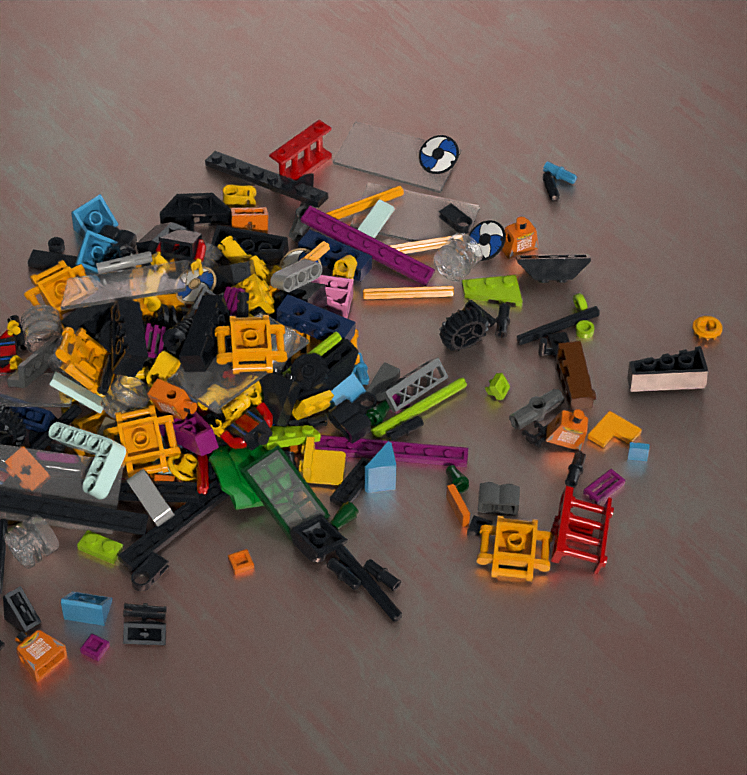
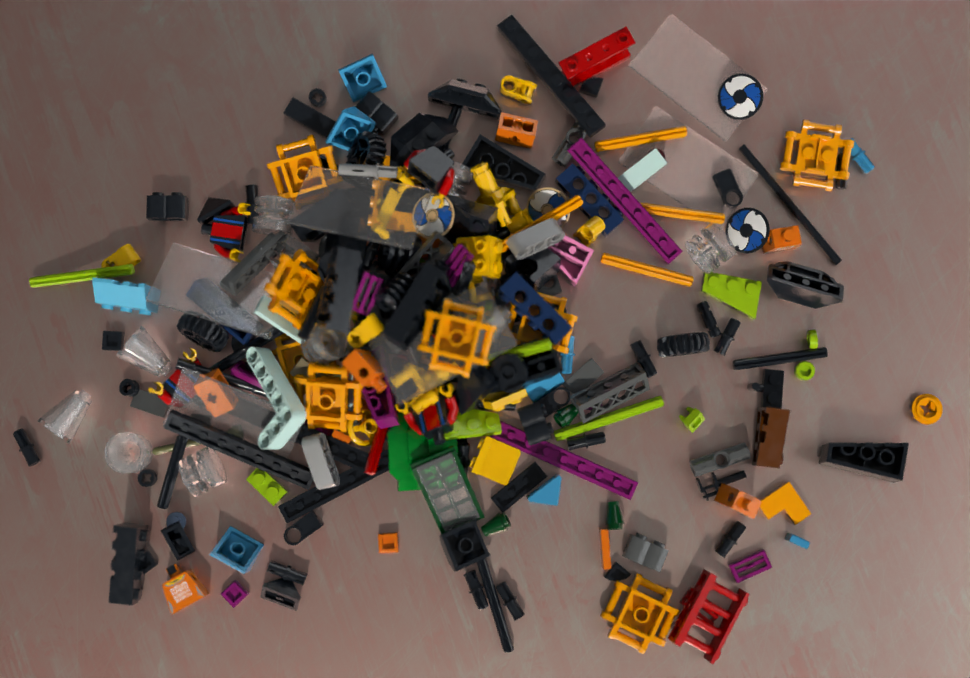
camera: 20 degrees right, 35 degrees up
none -> black axle [630,340,657,378]
none -> black piece [739,144,842,265]
none -> light orange brick [780,119,855,191]

